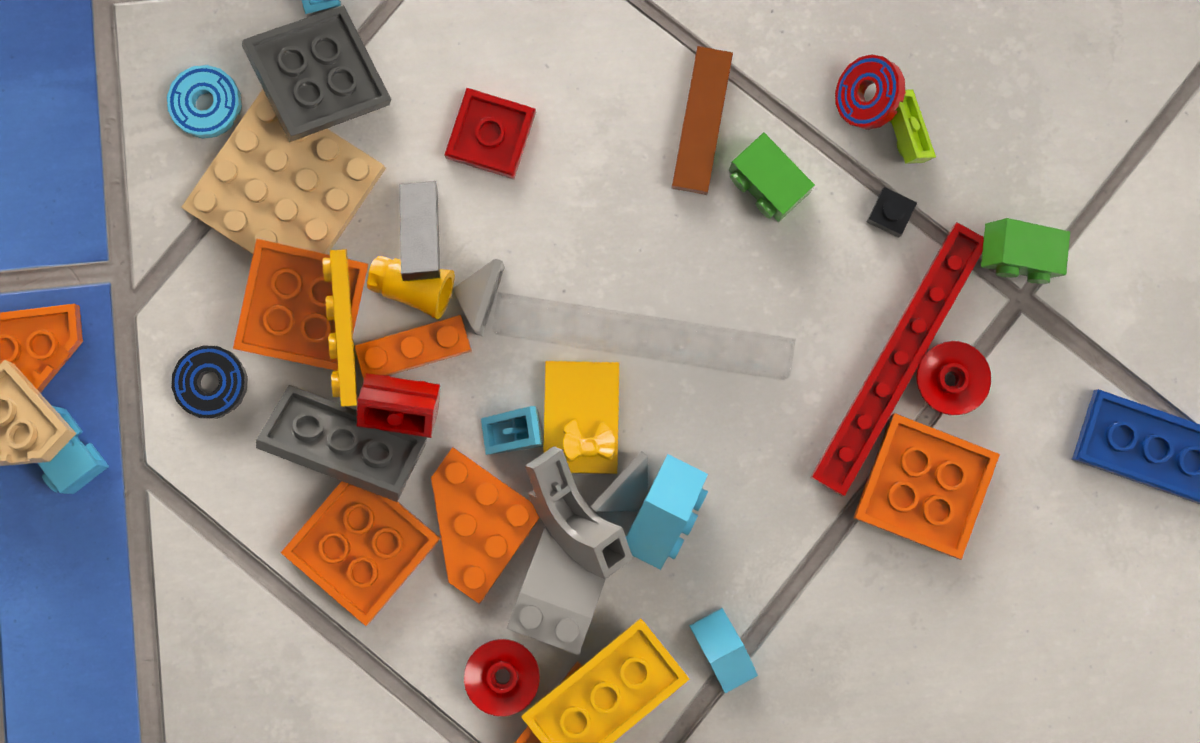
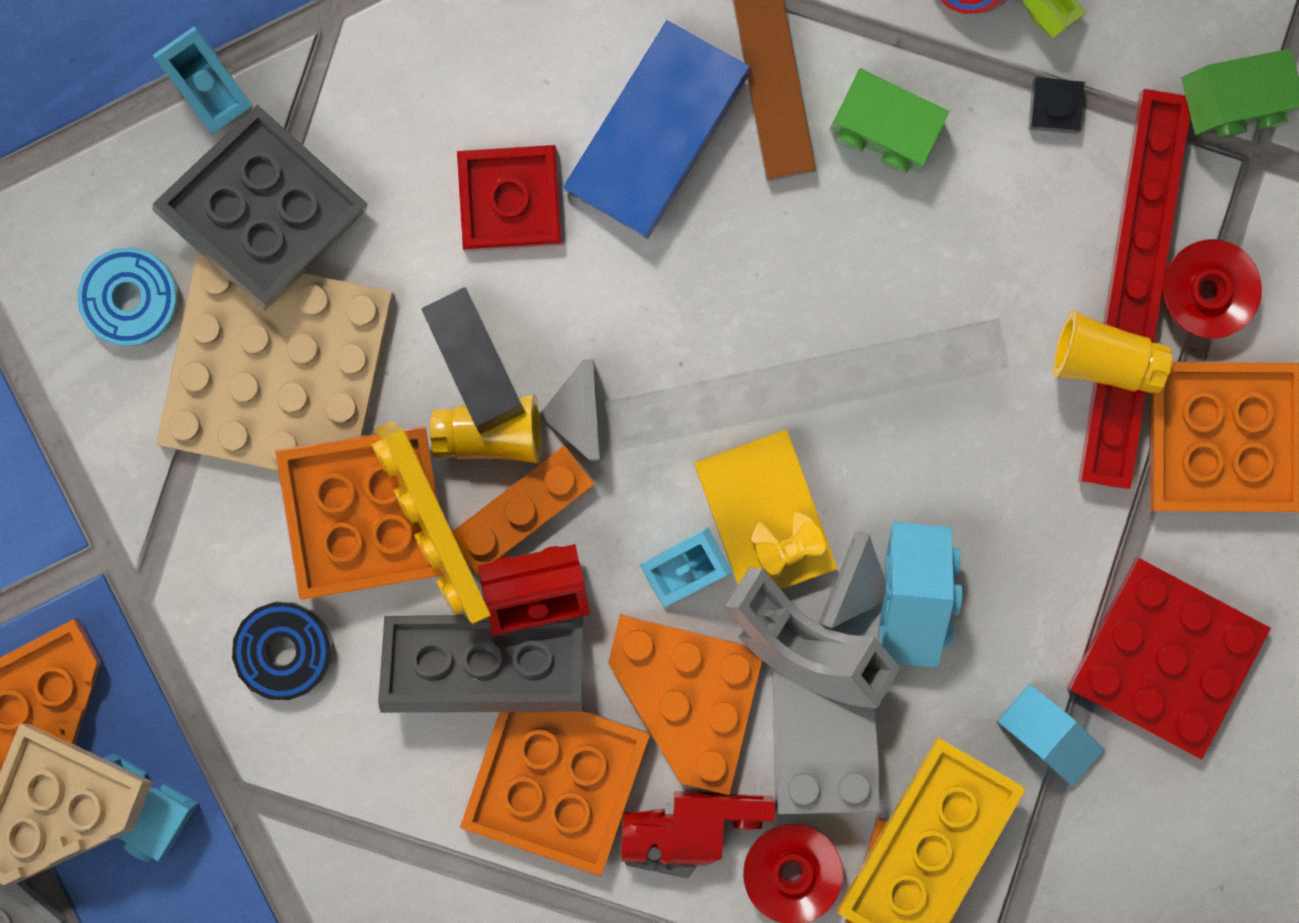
camera: 25 degrees left, 5 degrees up
none -> blue tile [563,20,752,239]
none -> red plate [621,791,775,878]
none -> yellow plant [1052,310,1173,394]
none -> red plate [1067,557,1271,760]

